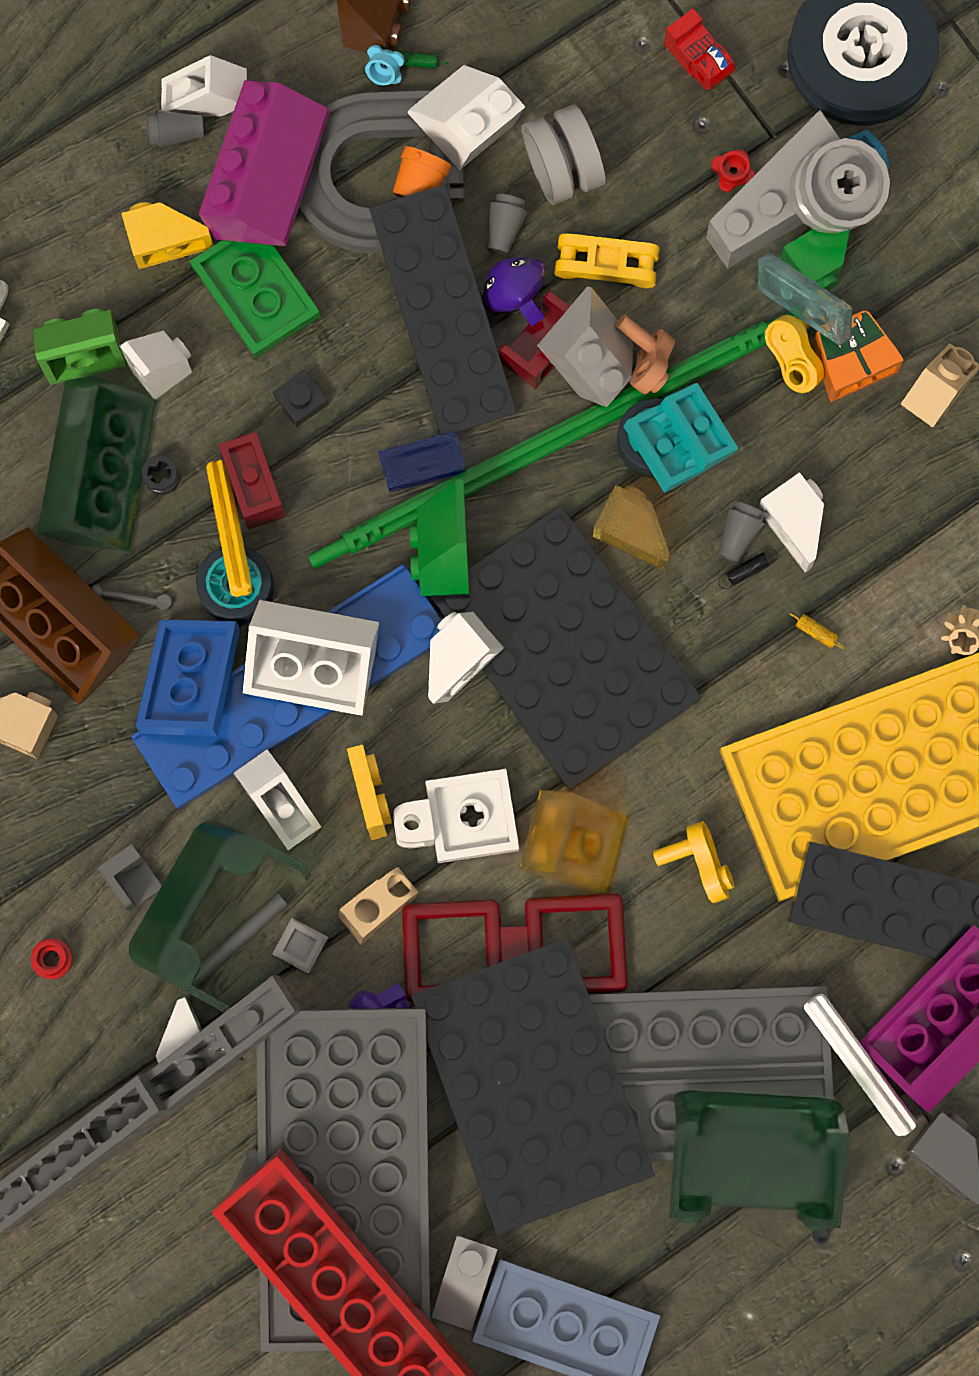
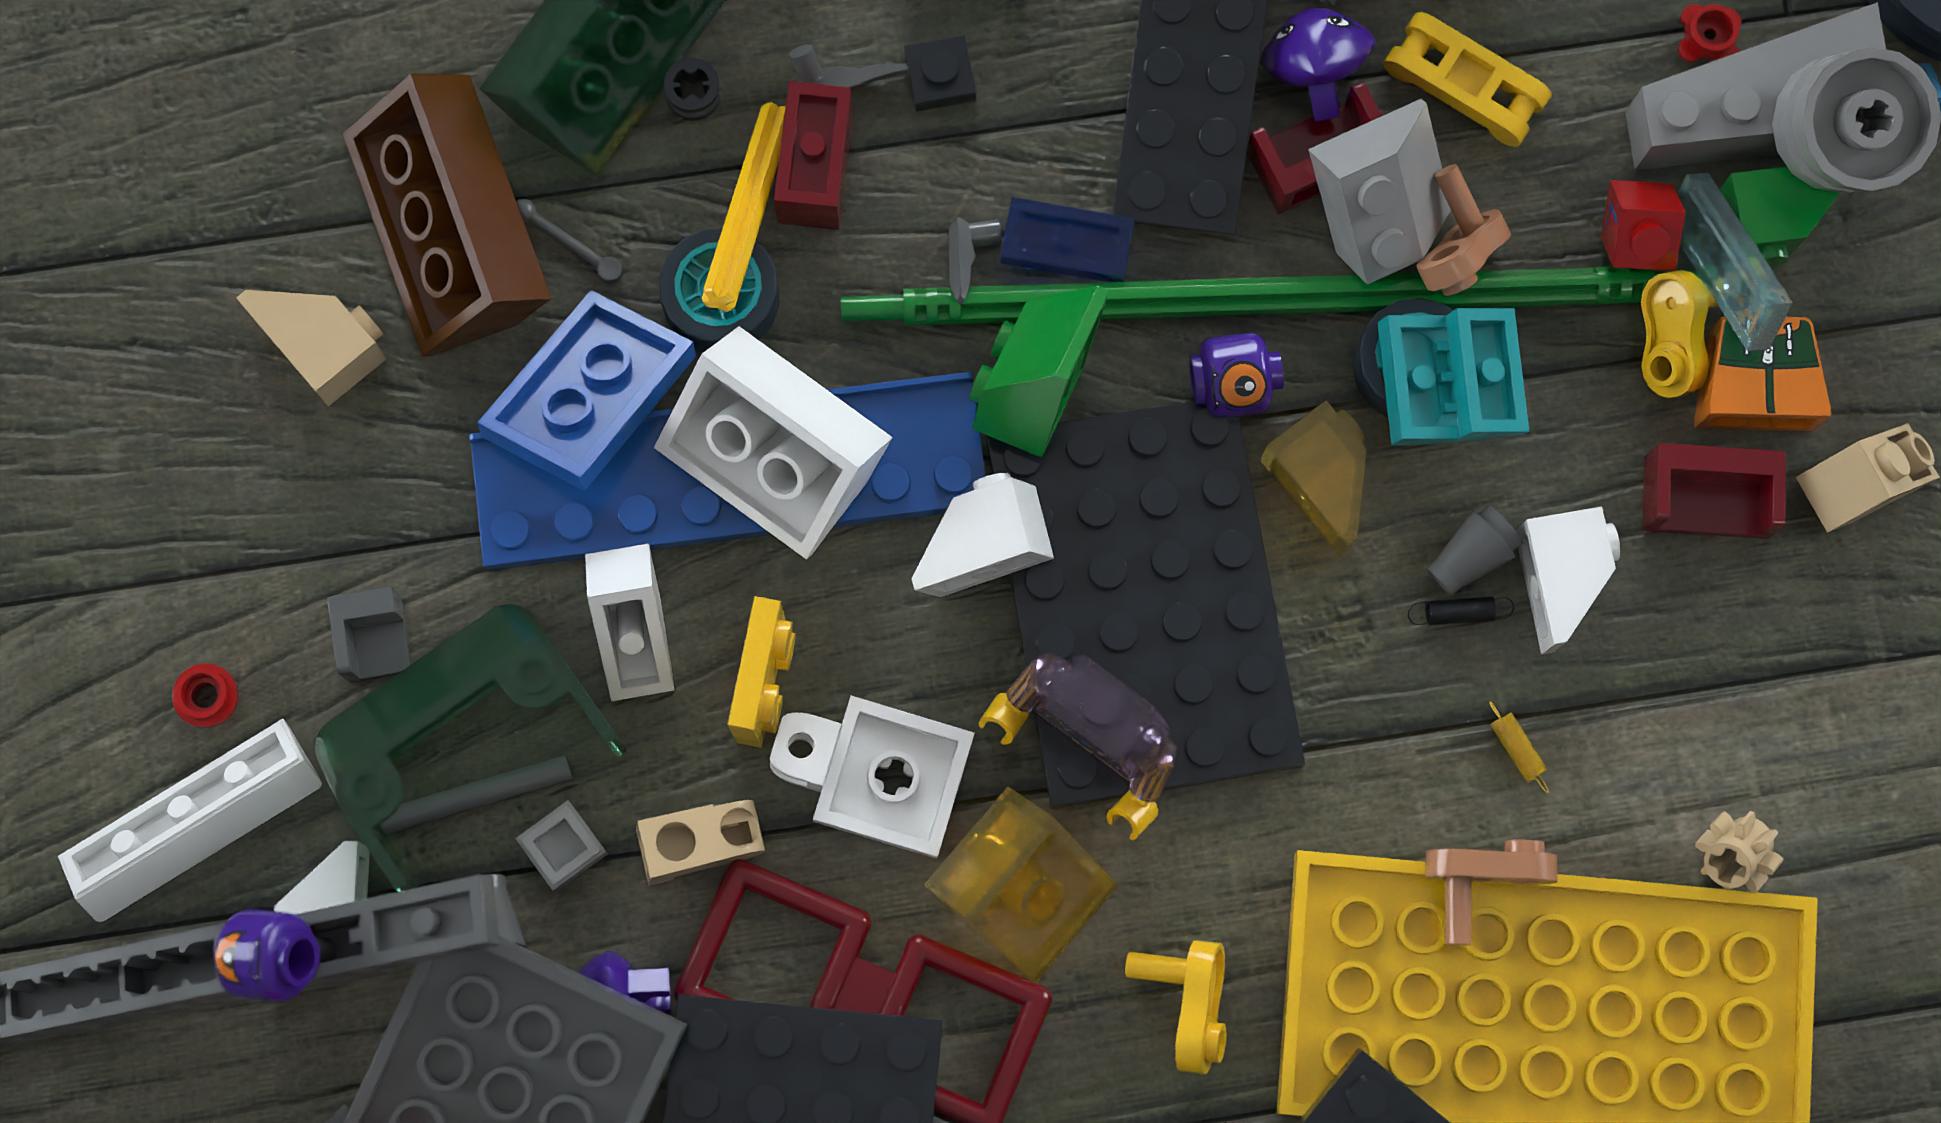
camera: 20 degrees right, 0 degrees up
none -> white slope [58,719,322,922]
none -> dark purple head [213,909,320,1002]
none -> dark grey bar [789,44,908,89]
none -> dark grey bar [949,217,1002,305]
none -> clear purple torso [979,653,1178,840]
none -> dark purple head [1189,333,1284,418]
none -> nougat piece [1426,840,1557,946]
none -> red brick [1601,180,1686,271]
none -> dark red panel [1642,443,1786,539]

